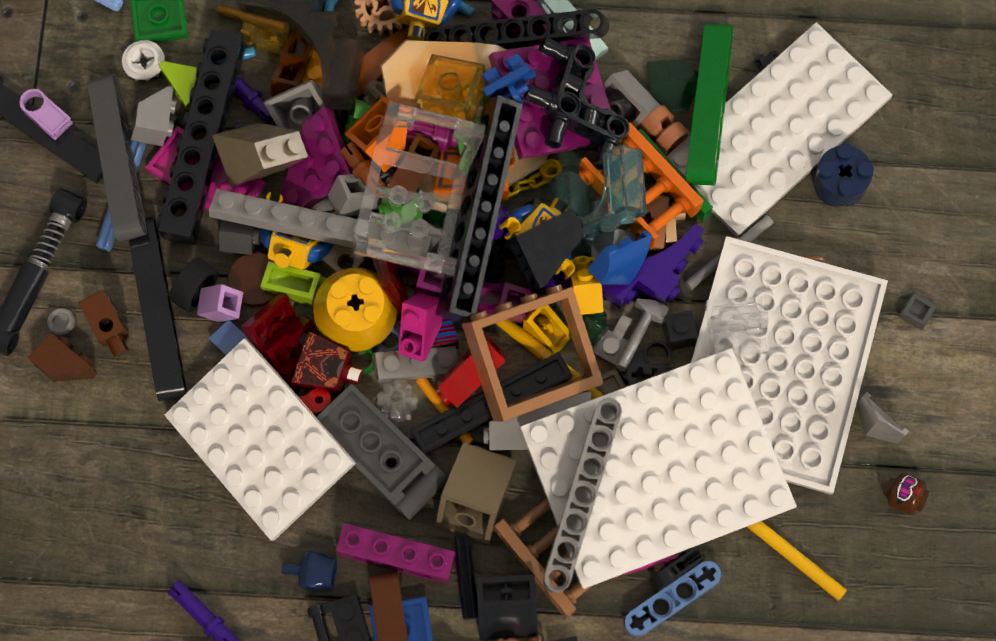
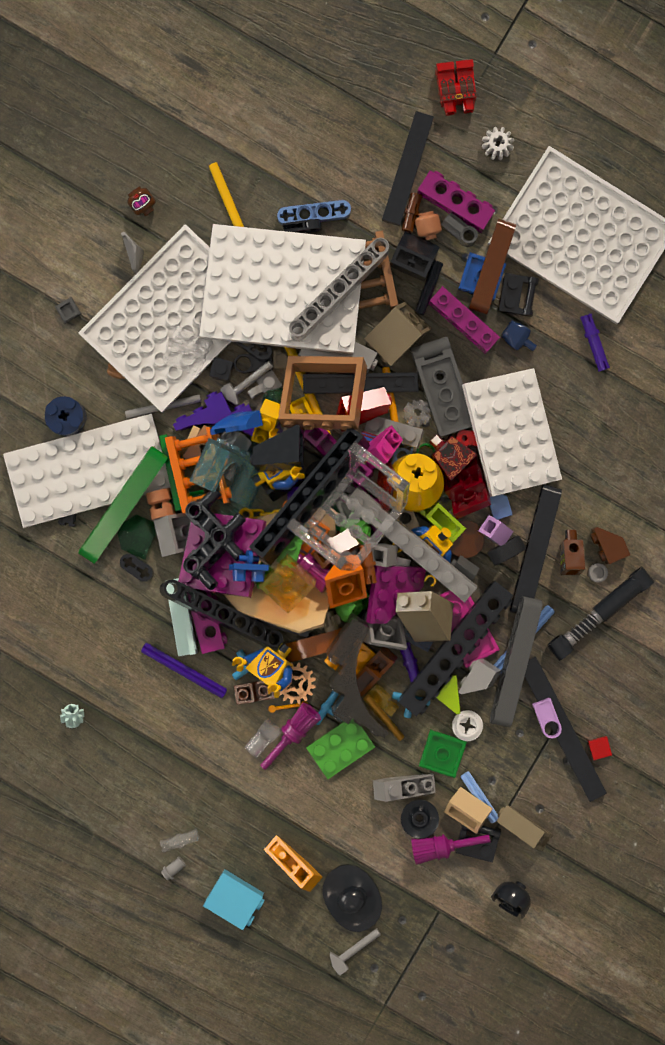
camera: 145 degrees left, 15 degrees up
none -> black beam [120,554,154,581]

